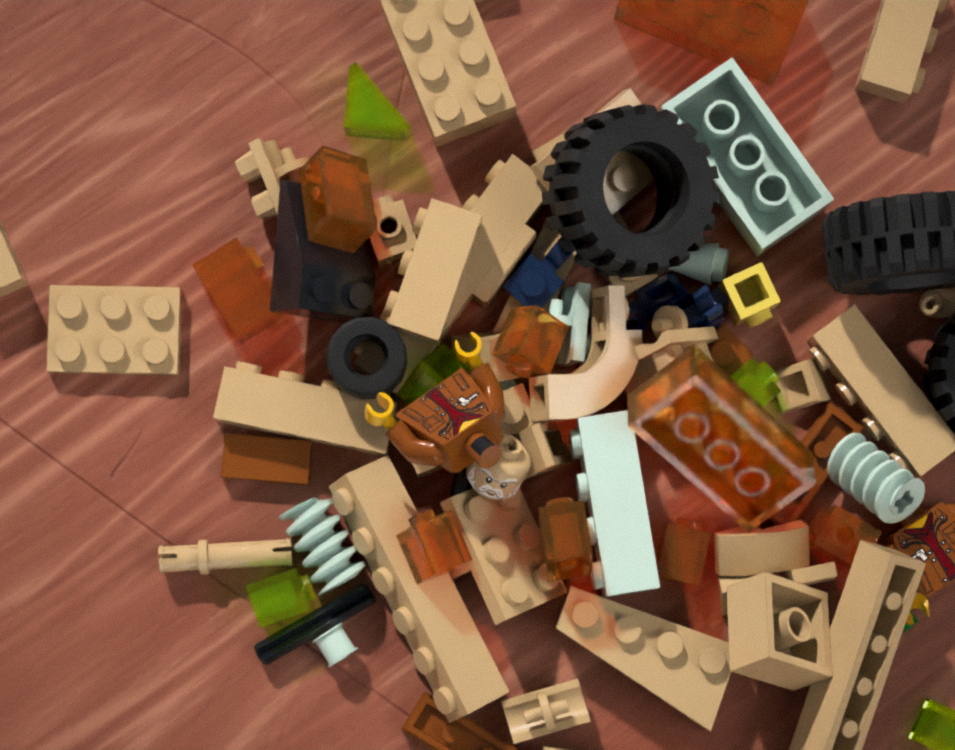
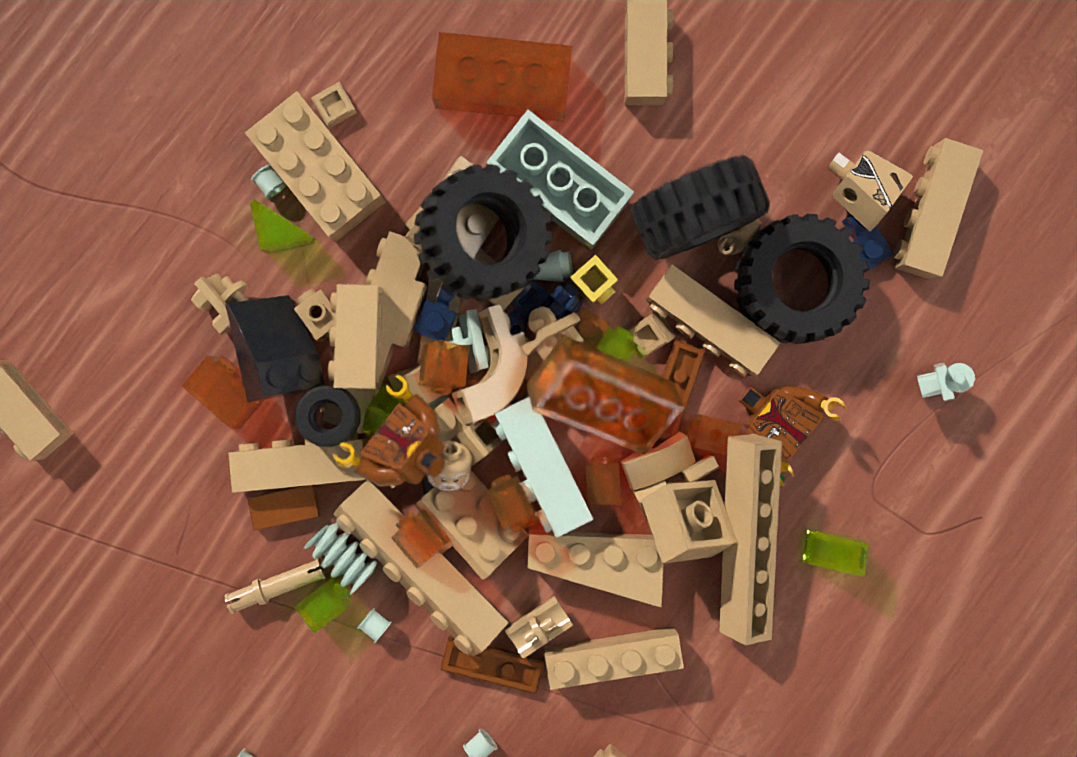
camera: 15 degrees left, 5 degrees up
tan plate [46,285,182,376] -> none
black axle [254,583,376,665] -> none
clear orange brick [299,145,377,253] -> none
light aqua piece [827,432,925,524] -> none
none -> light aqua axle [251,164,286,199]

